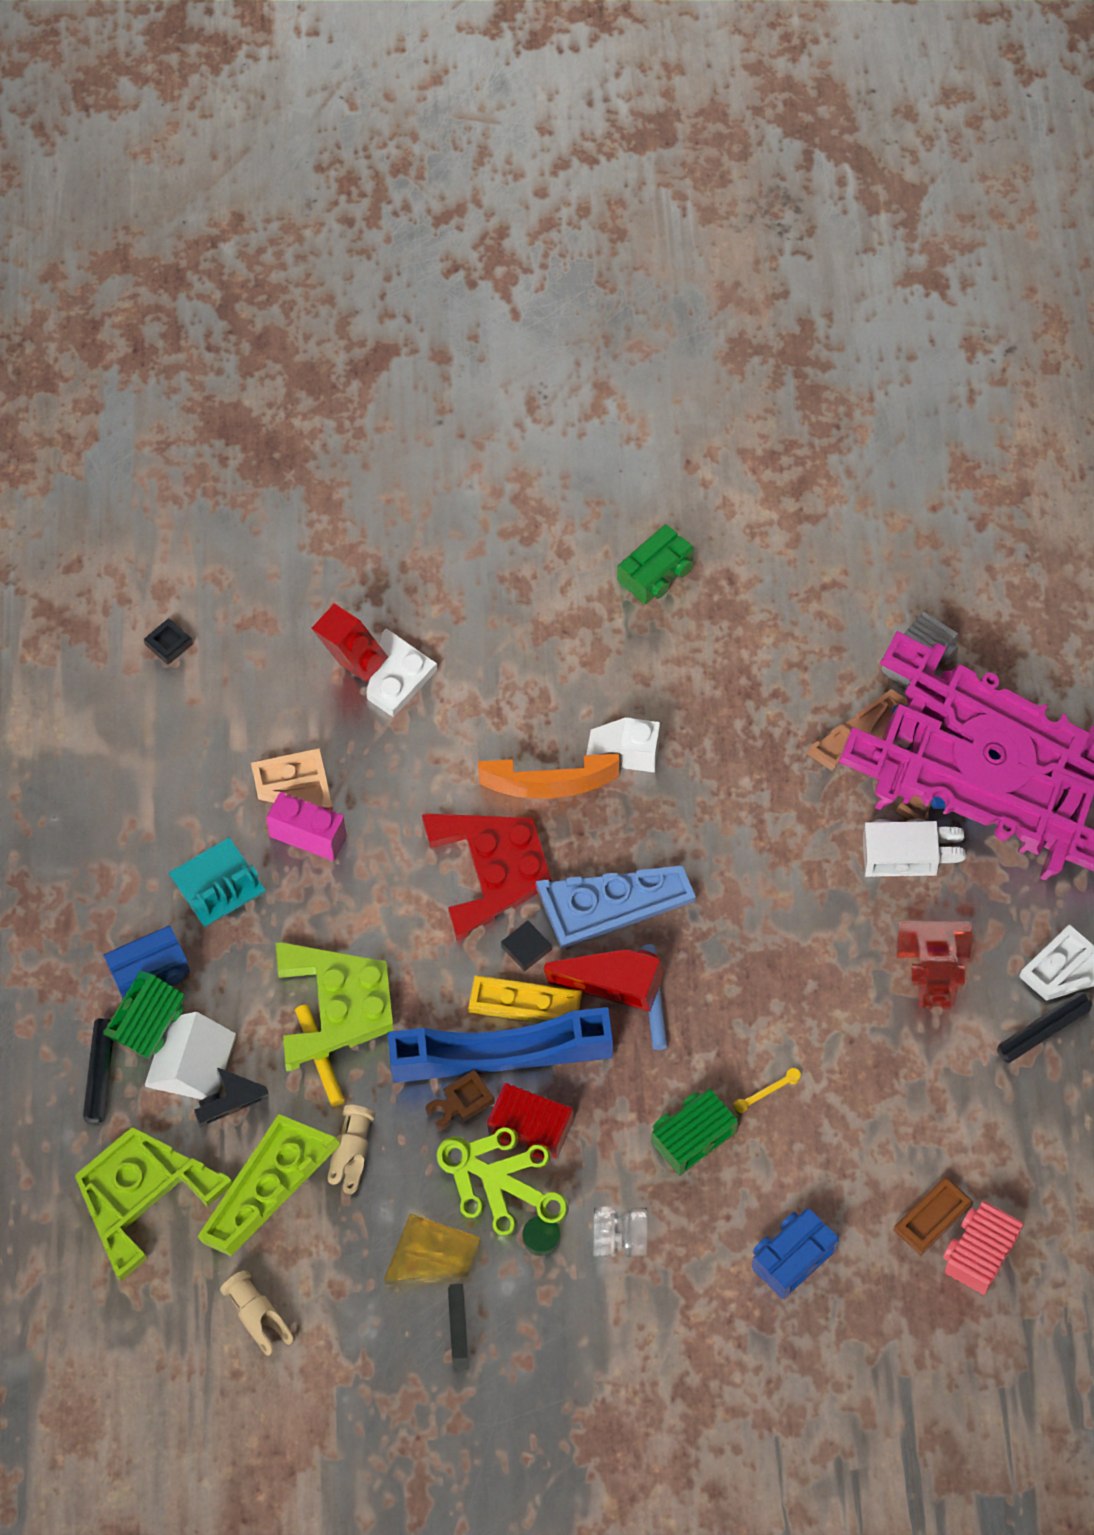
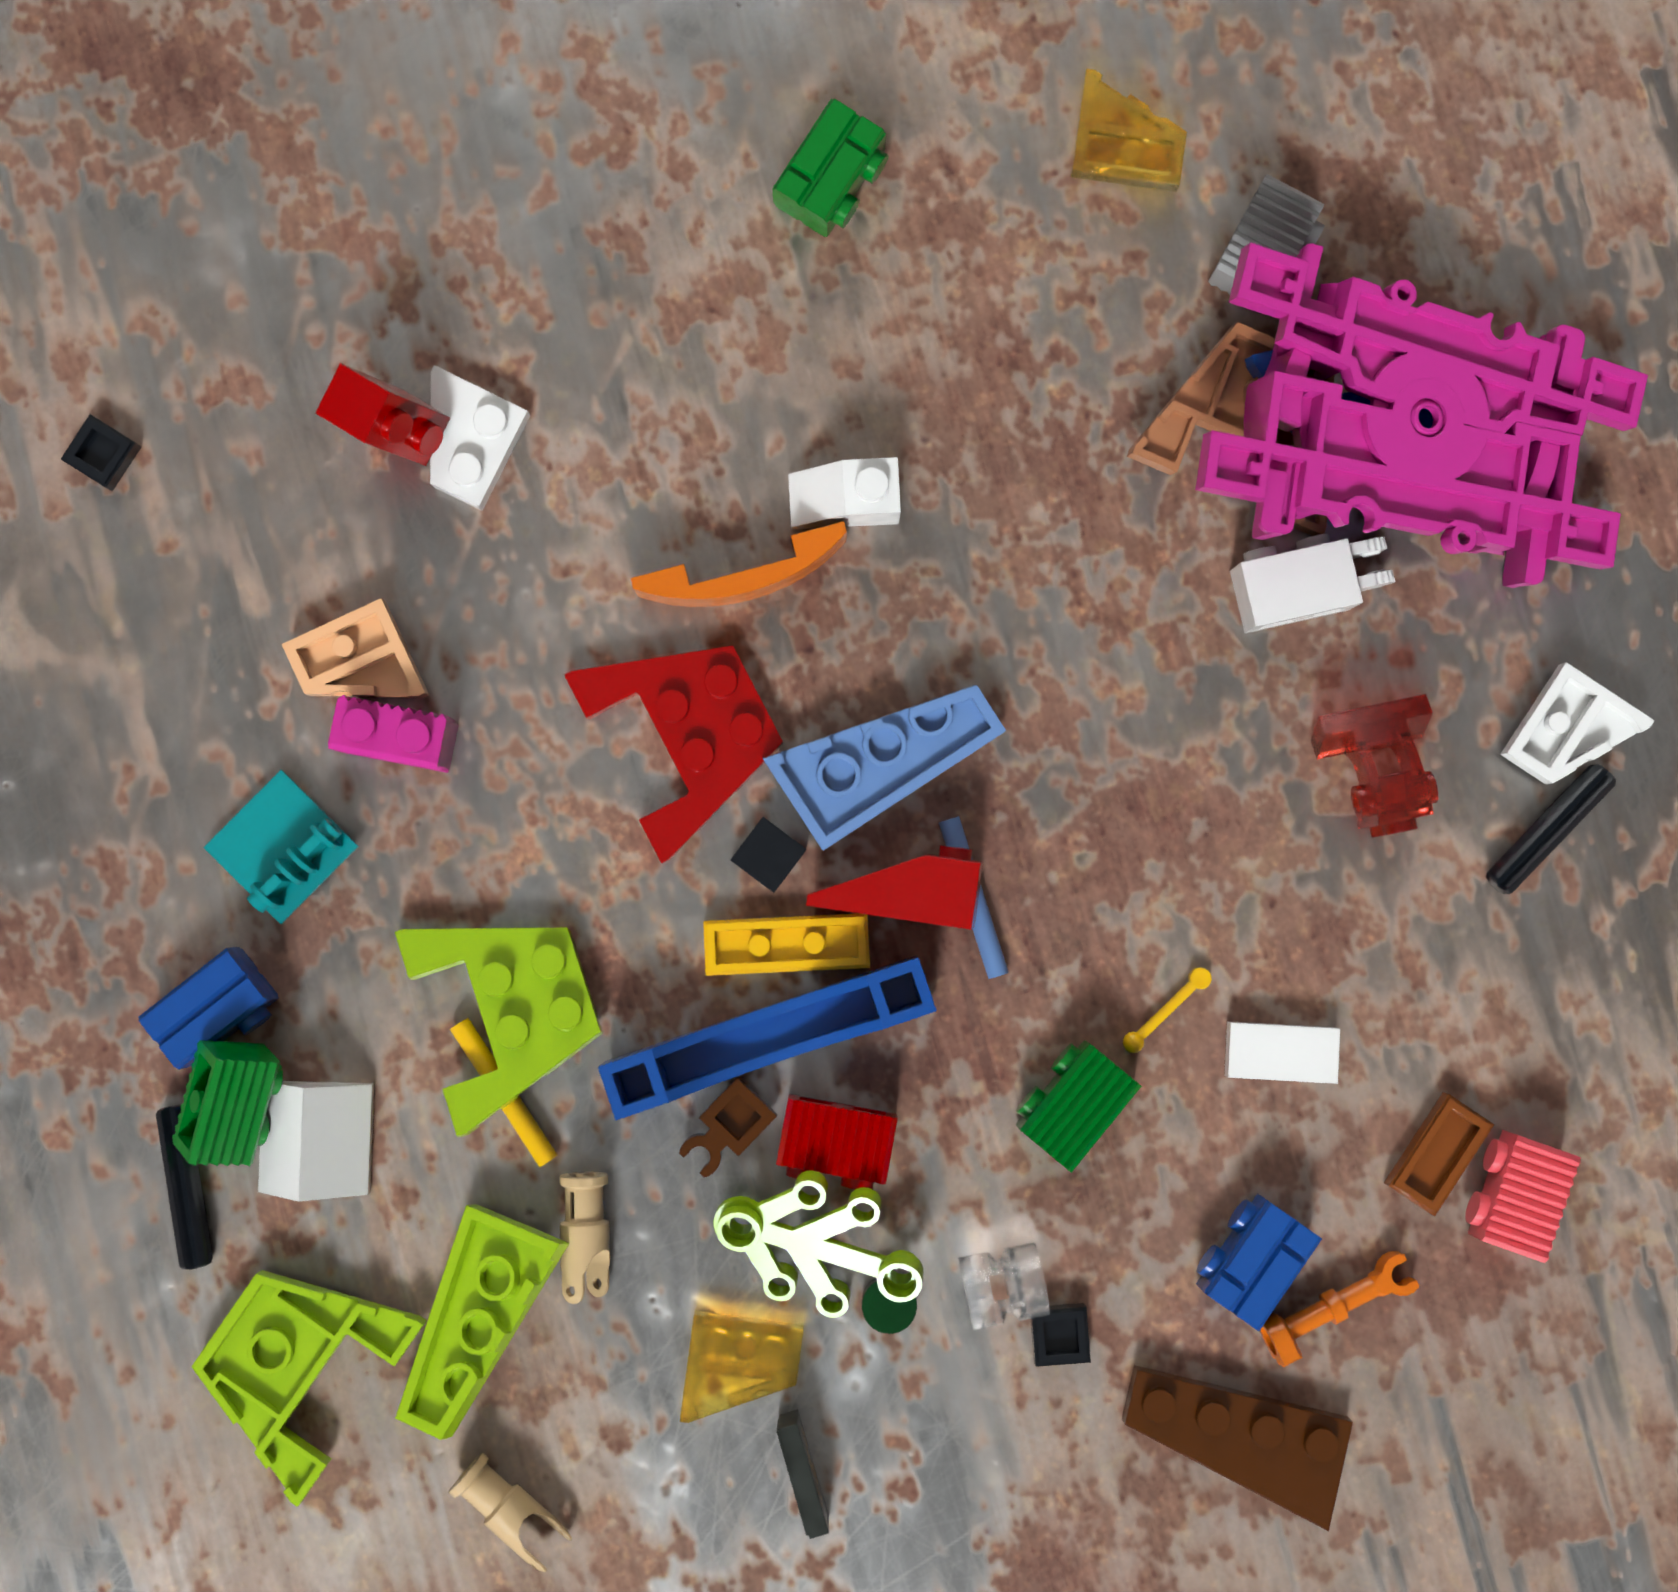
camera: 20 degrees left, 25 degrees up
black slope [194,1068,269,1128] -> none
none -> black tile [1029,1303,1091,1367]
none -> clear yellow wing [1070,69,1187,192]
none -> reddish brown wing [1122,1365,1353,1532]
none -> white tile [1224,1021,1340,1084]
none -> orange piece [1260,1251,1419,1367]

